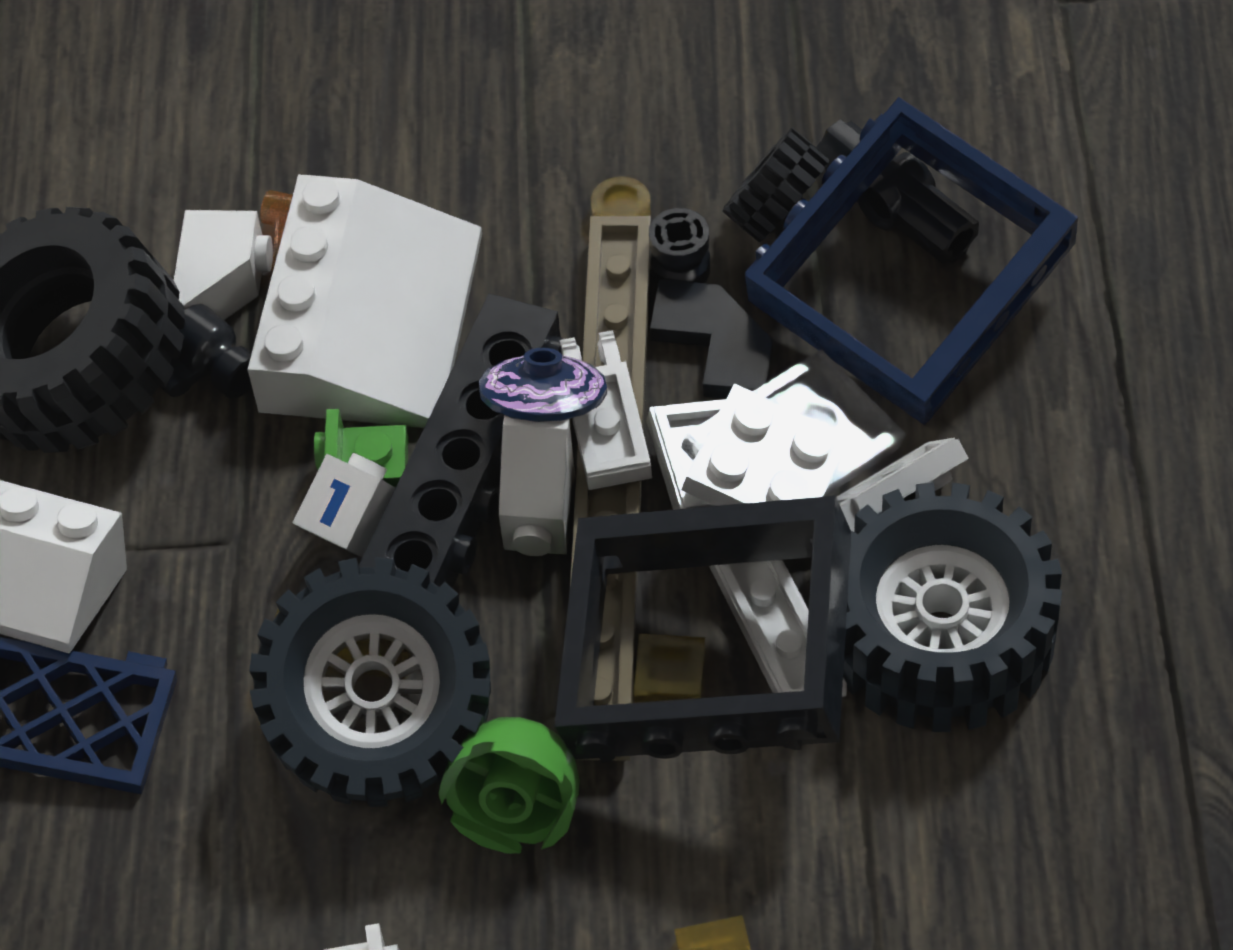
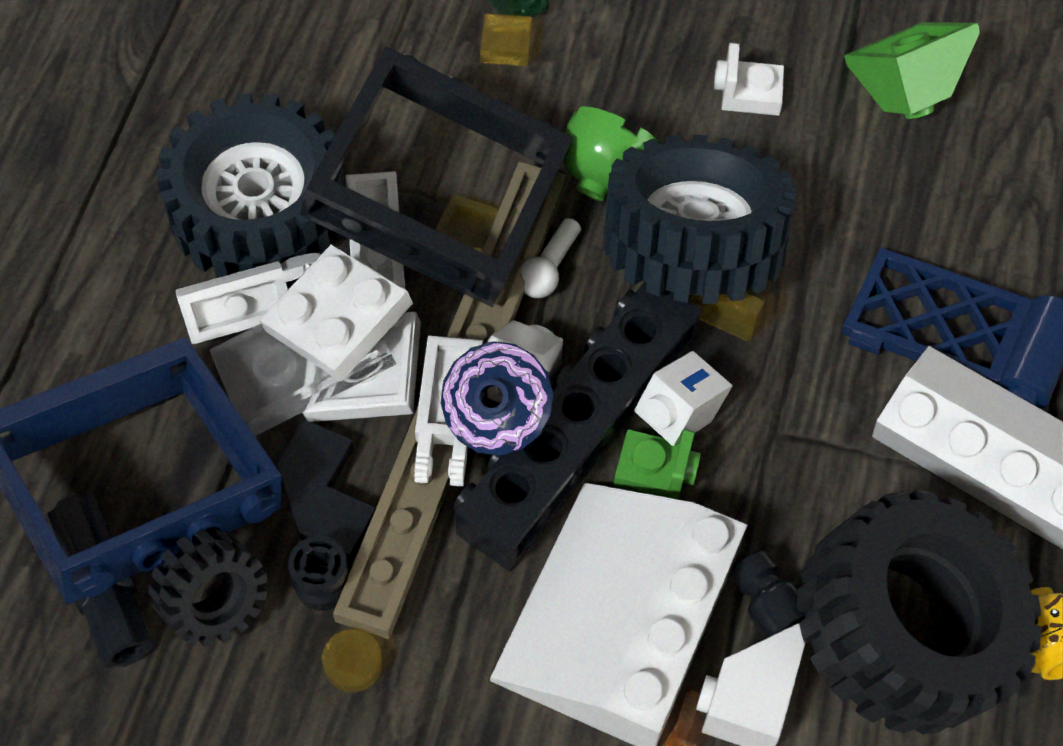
camera: 170 degrees left, 5 degrees up
none -> white bar [521,218,581,298]

